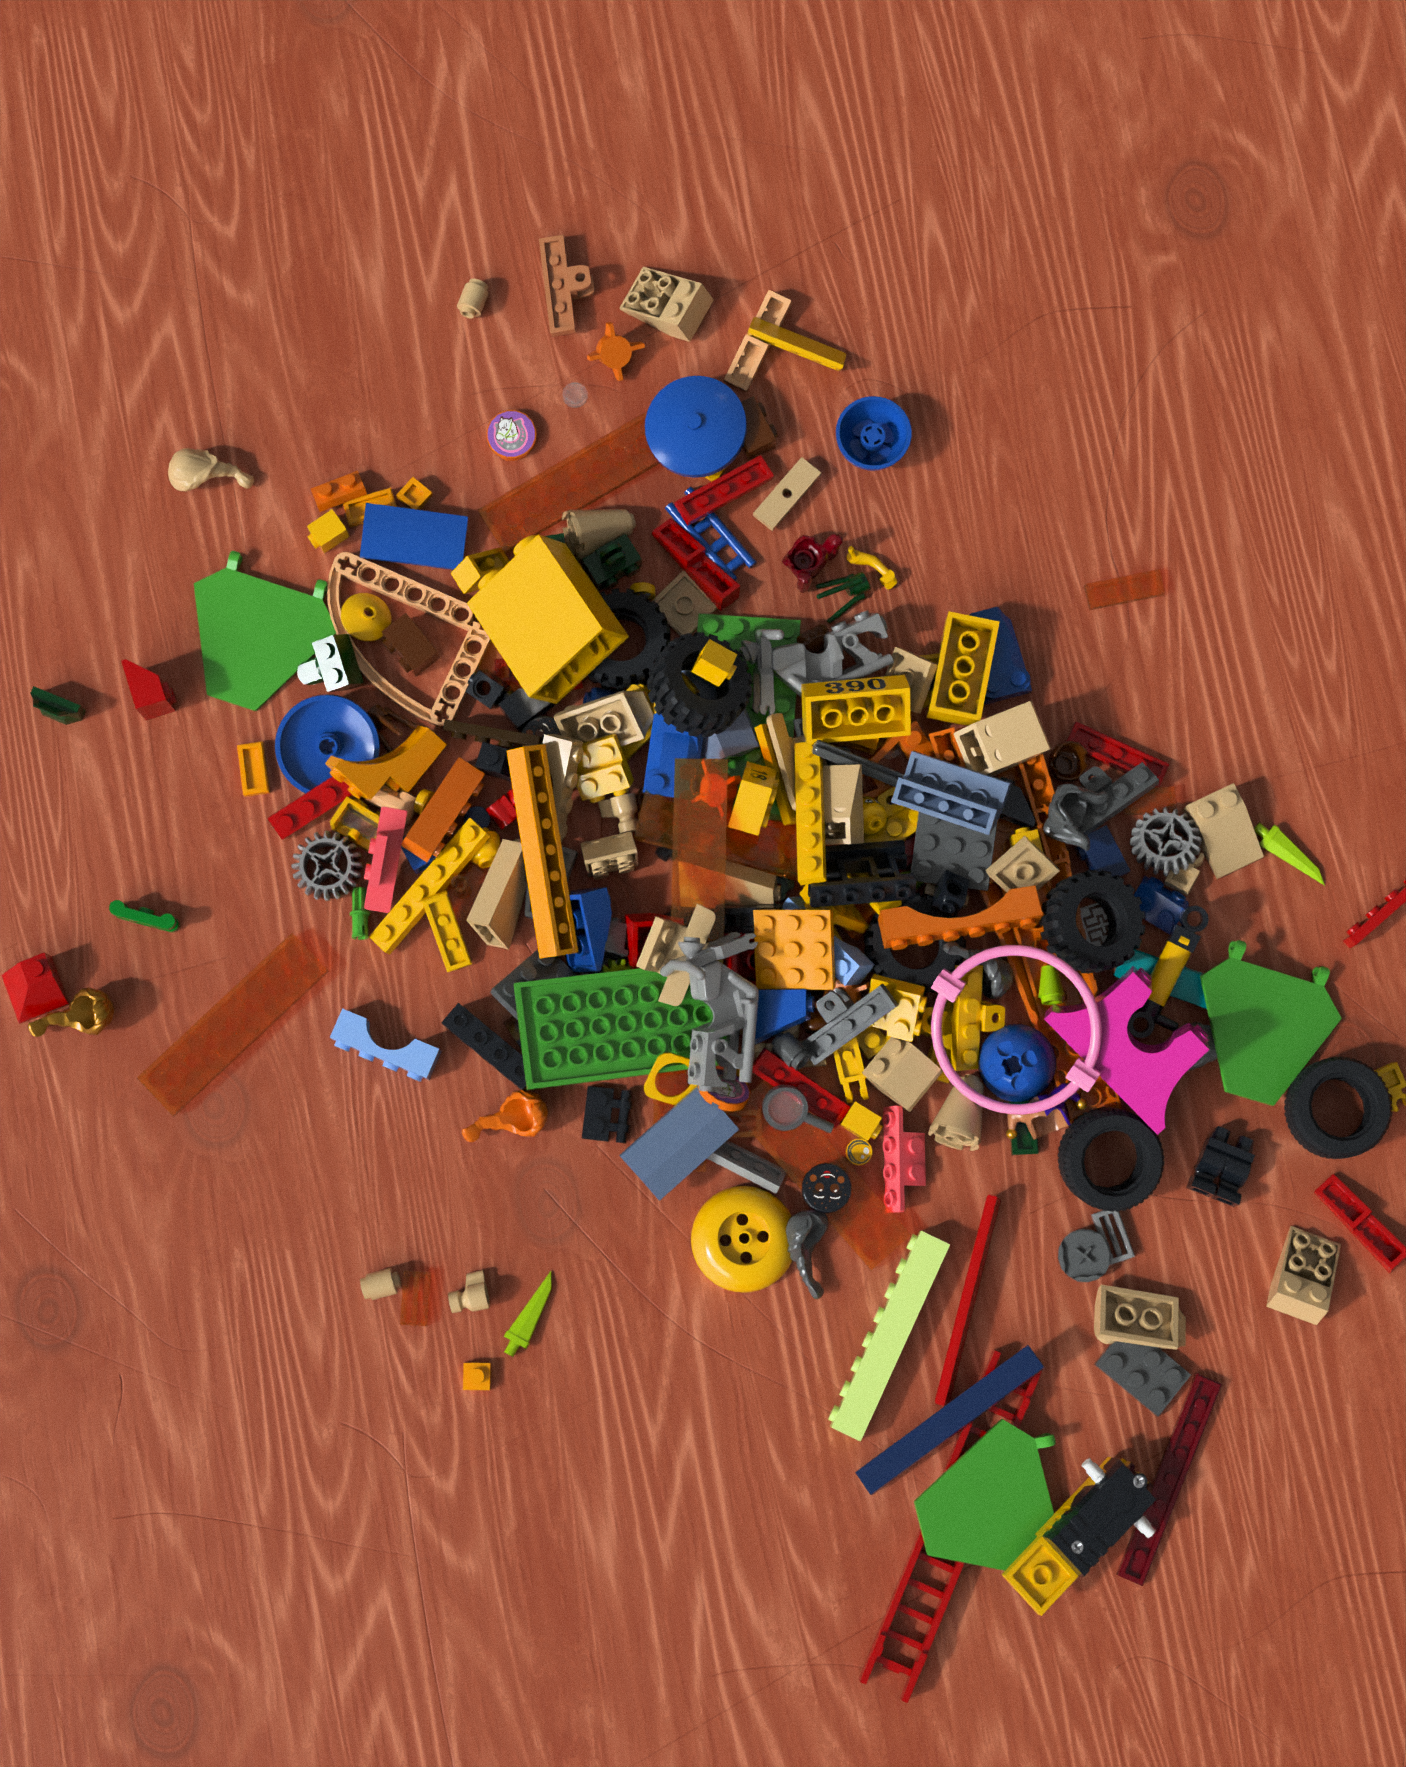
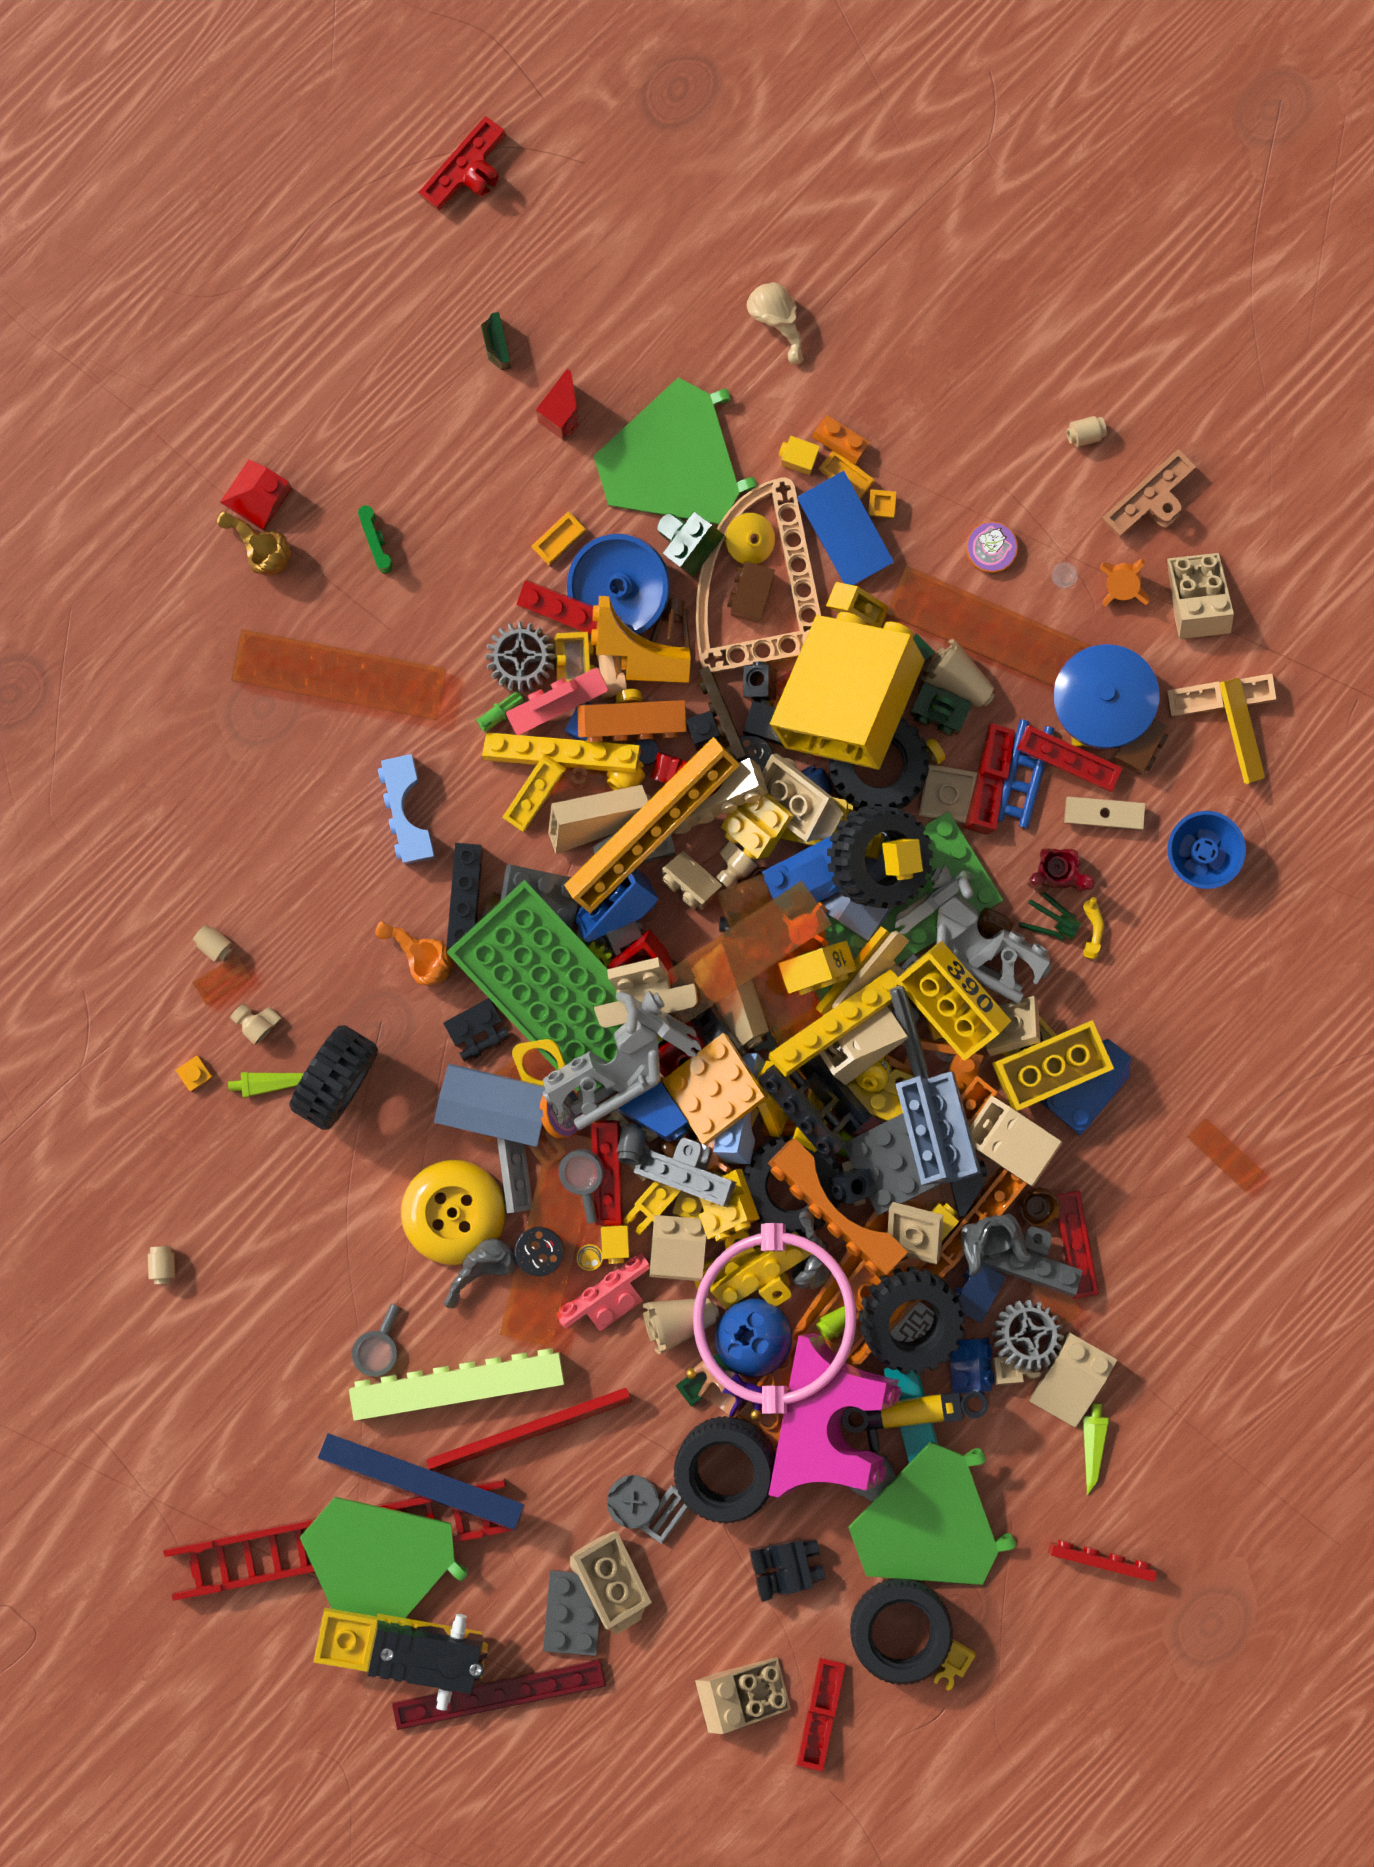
camera: 55 degrees right, 5 degrees up
none -> tan brick [148,1246,175,1284]
none -> black tyre [289,1025,378,1130]
none -> piece [352,1303,401,1376]

